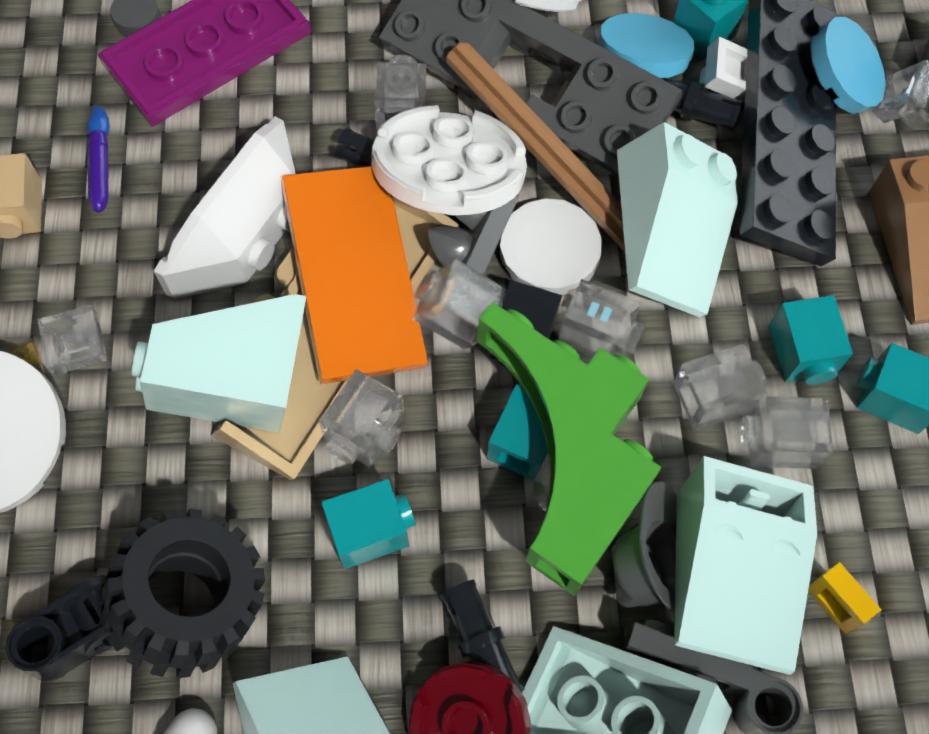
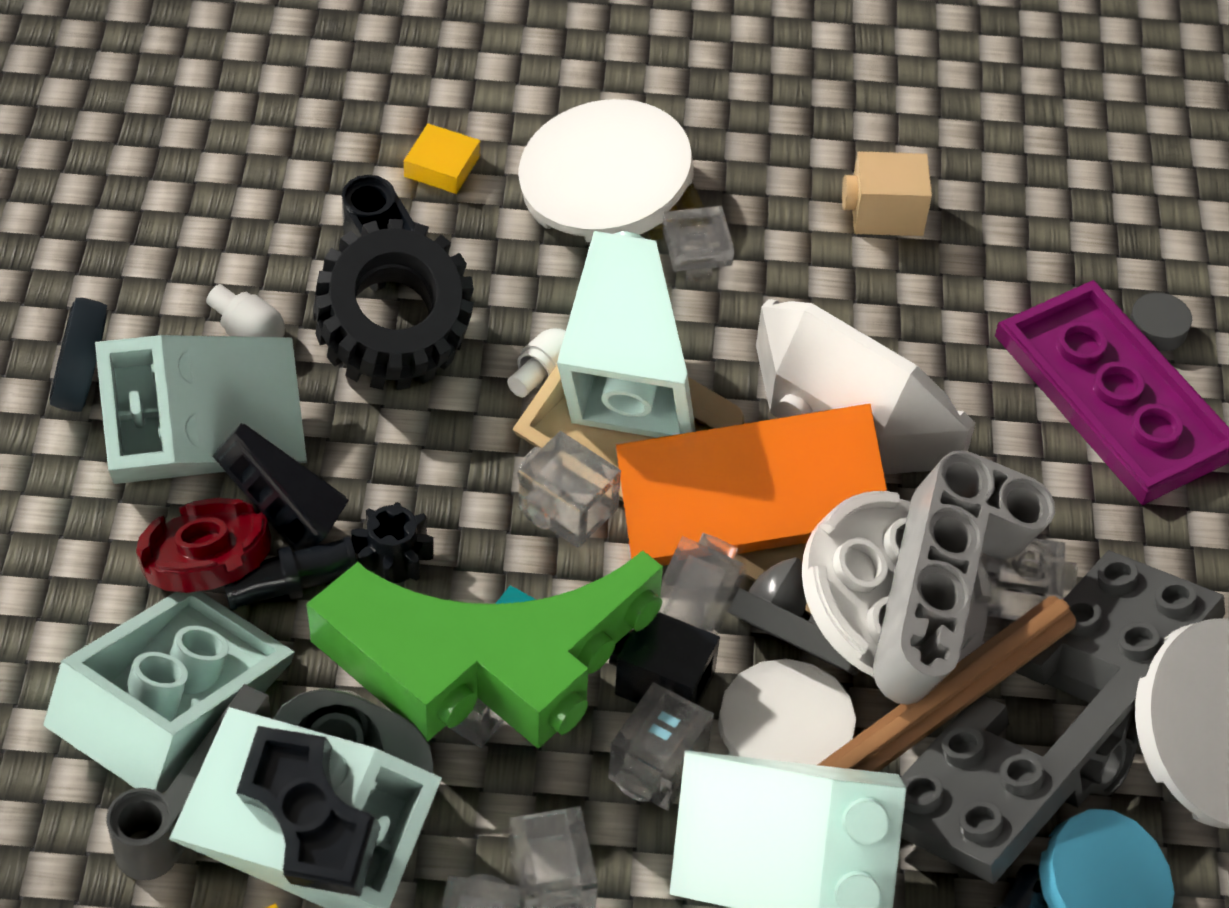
camera: 95 degrees right, 15 degrees down
dark purple piece [86,105,110,213] -> none
teal brick [321,479,416,570] -> none
none -> black slope [212,423,349,551]
none -> black tile [236,726,381,897]
none -> black gear [351,502,434,583]
none -> white cylinder [507,328,566,398]
none -> light grey beam [873,450,1055,705]

